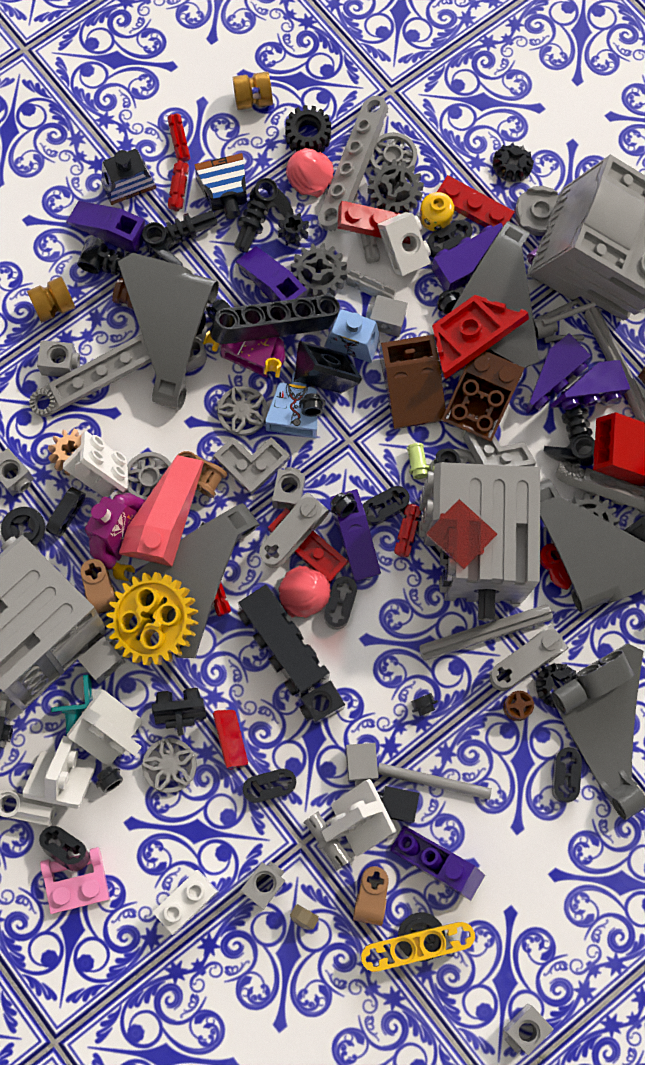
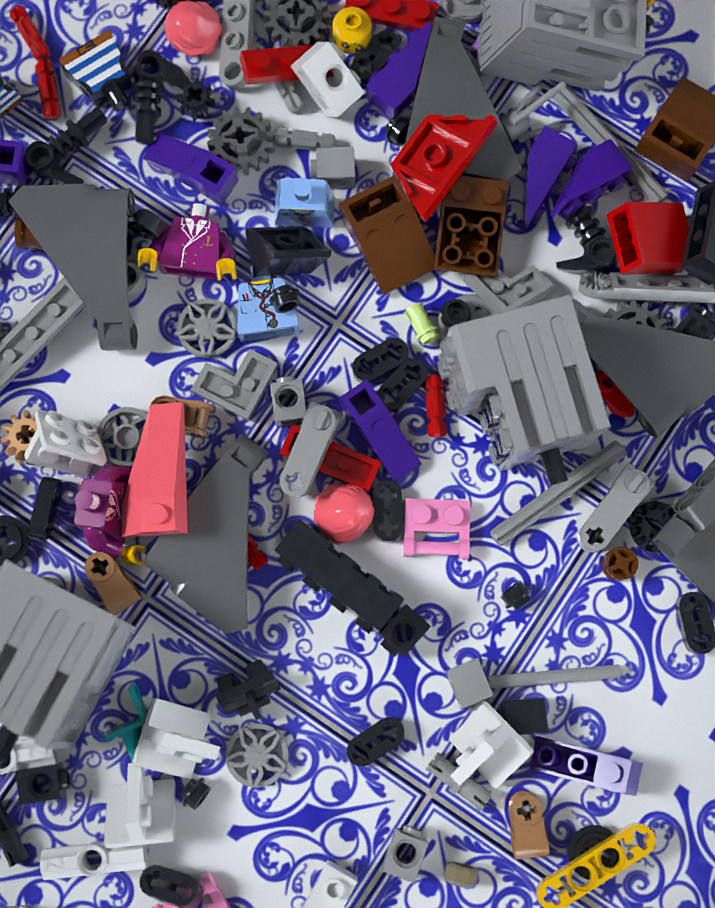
camera: 15 degrees left, 5 degrees up
light grey brick [78,637,125,684] -> none
yellow gear [106,572,198,666] -> none
black beam [210,295,340,344] -> none
red slope [213,710,248,770] -> none
black plate [331,492,357,518] -> none
clear red piece [426,499,497,569] -> none
none -> black beam [352,338,408,384]
none -> bright pink plate [403,498,470,559]

